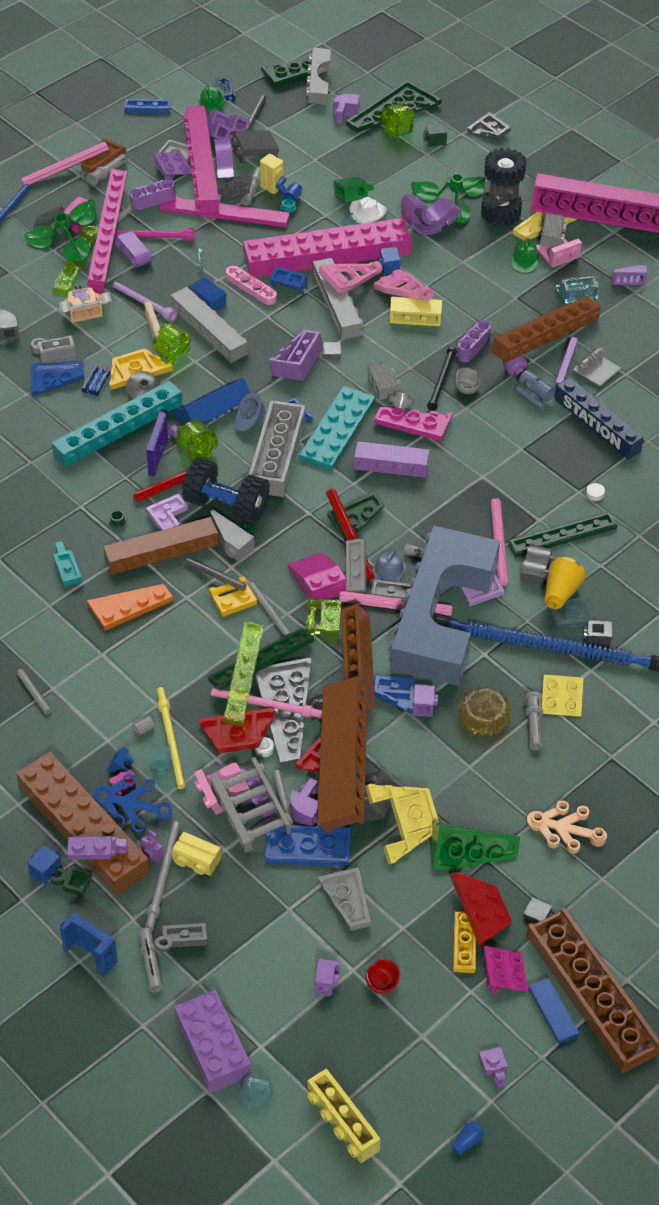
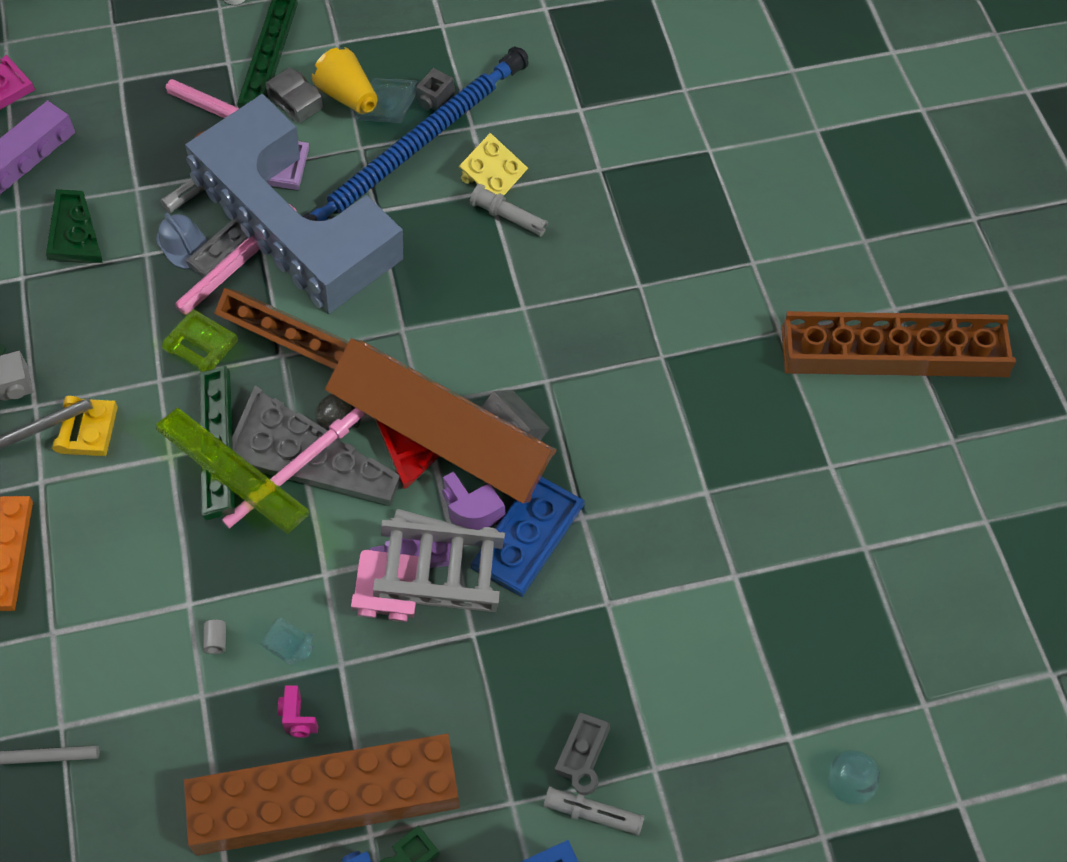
camera: 60 degrees left, 10 degrees up
medium lavender hinge [67,836,128,860] -> none
blue plant [93,774,173,833] -> none
blue tile [106,747,134,773] -> none
medium lavender plate [140,830,163,863] -> none
light grey bar [145,821,181,931] -> none
light yellow bar [157,687,185,789] -> none
light yellow brick [172,832,222,876] -> none
medium lavender brick [174,990,252,1094] -> none
red wing [198,707,276,754] -> none
light grey bar [248,582,291,637] -> none
white tile [254,737,274,757] -> none
dark pink slope [287,552,346,606] -> none
light yellow brick [306,1068,381,1163] -> none
medium lavender brick [315,959,340,996] -> none
light grey wing [317,867,372,931] -> none
red axle [326,489,375,581] -> none
light grey tile [346,538,366,593] -> none
light yellow wing [365,784,439,865] -> none
red hair [365,958,401,994] -> none
blue wing [374,676,415,714] -> none
medium lavender brick [413,684,438,717] -> none
green wedge [431,822,520,871] -> none
red wing [450,872,512,946] -> none
blue cone [451,1120,485,1156] -> none
yellow tile [453,911,476,973] -> none
clear yellow gear [458,686,512,737] -> none
medium lavender plate [479,1047,508,1088] -> none
dark pink hinge [483,946,528,994] -> none
flat silver tile [523,897,552,923] -> none
light nougat plant [527,801,607,854] -> none
blue tile [528,978,579,1044] -> none

